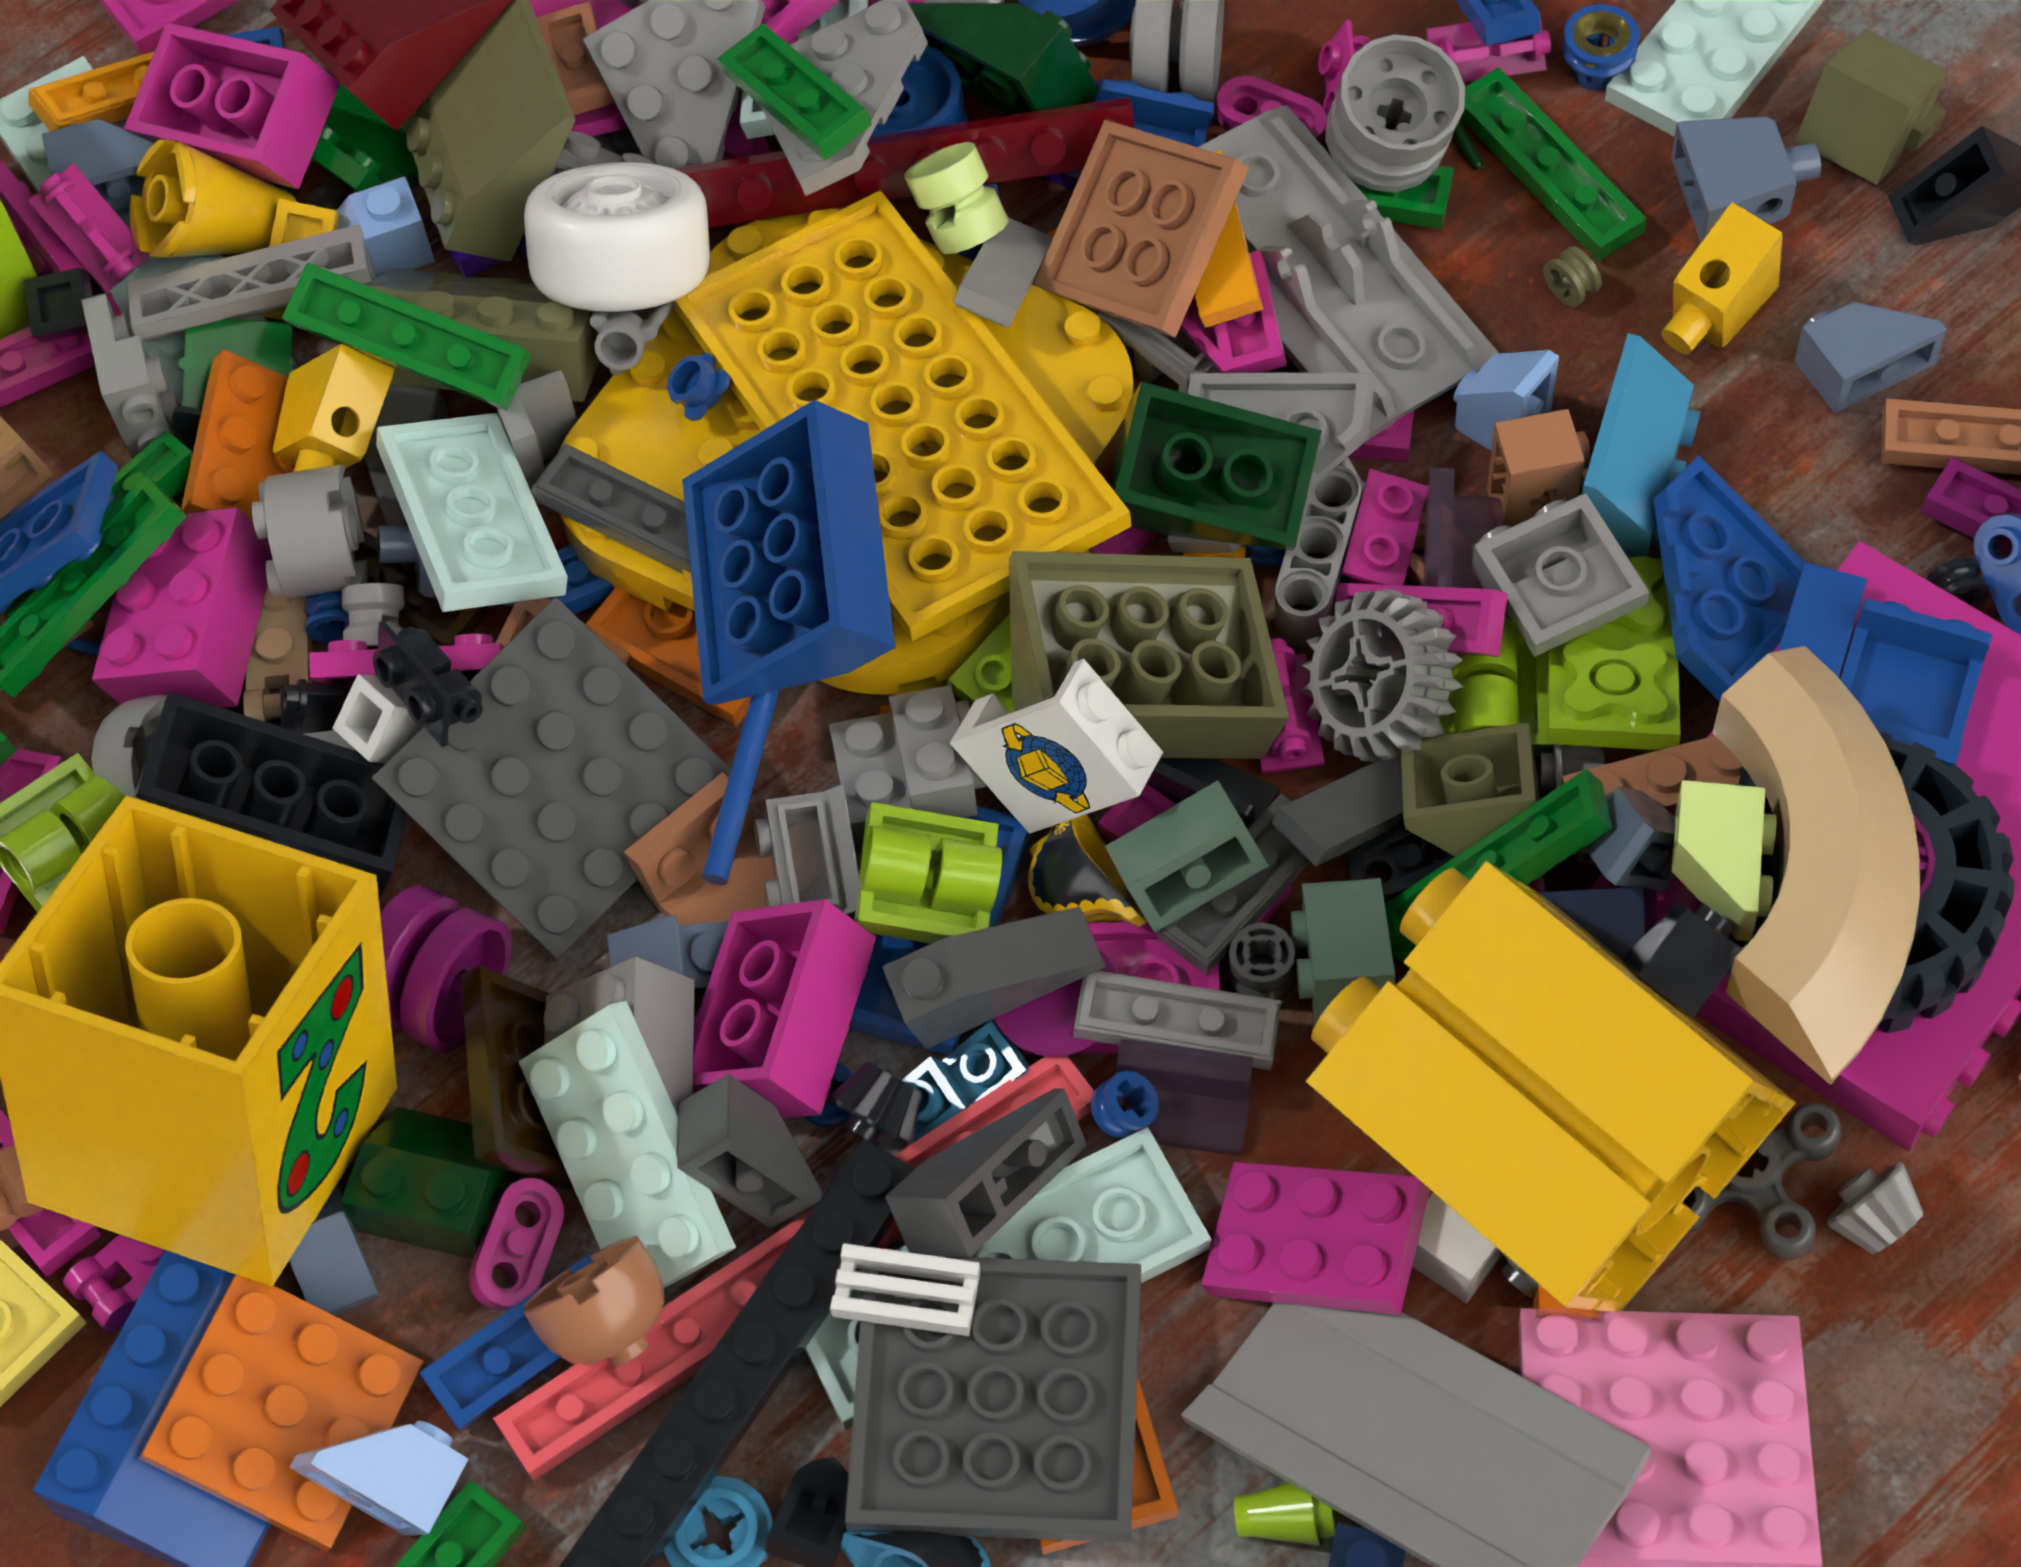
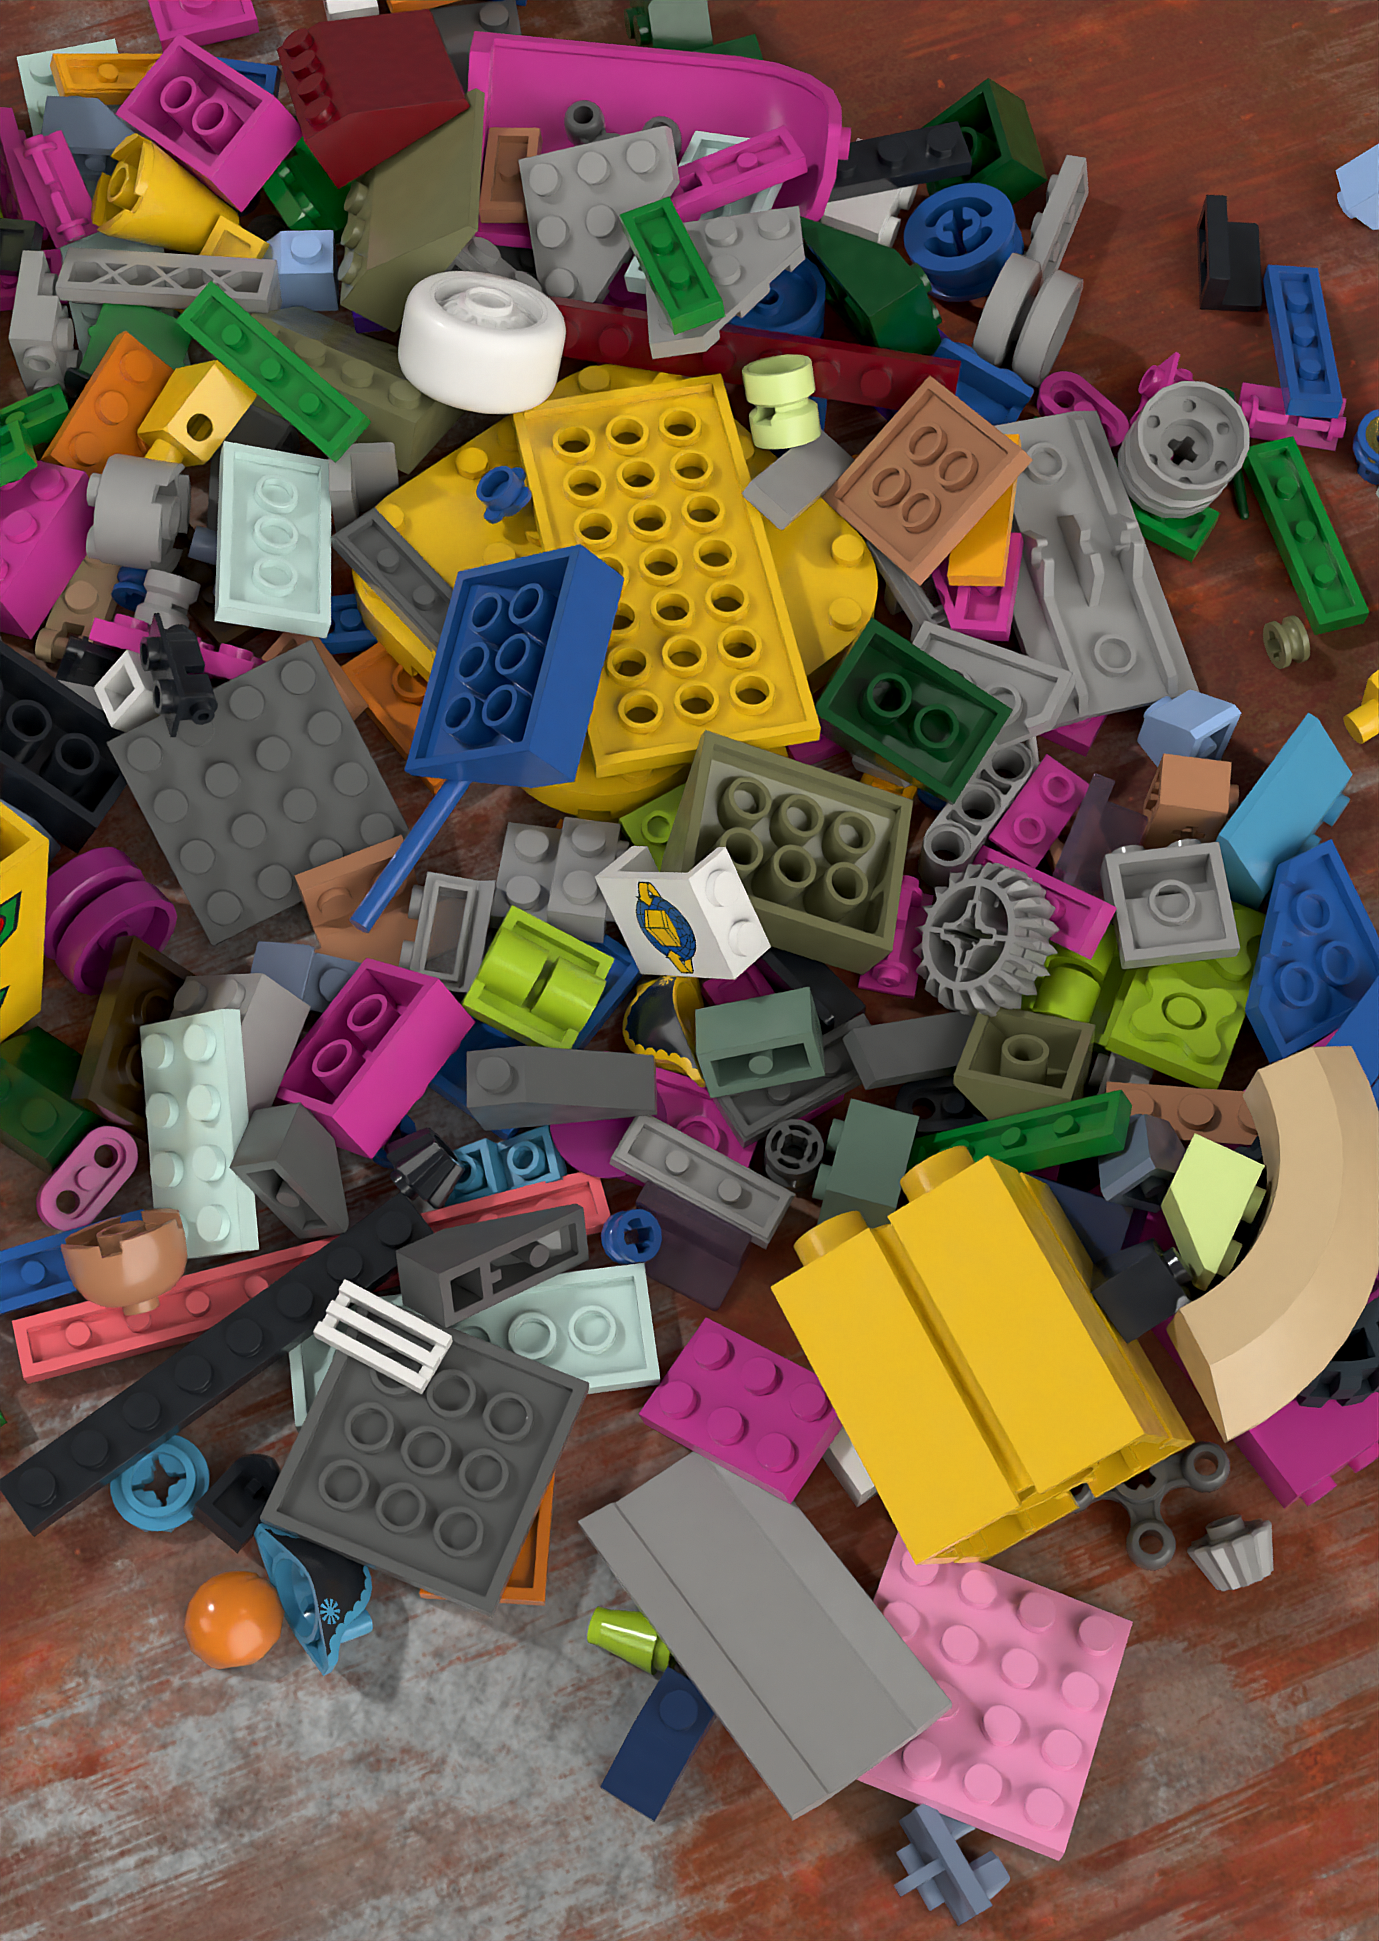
camera: 10 degrees right, 5 degrees up
light grey plant [590,301,674,375] -> none

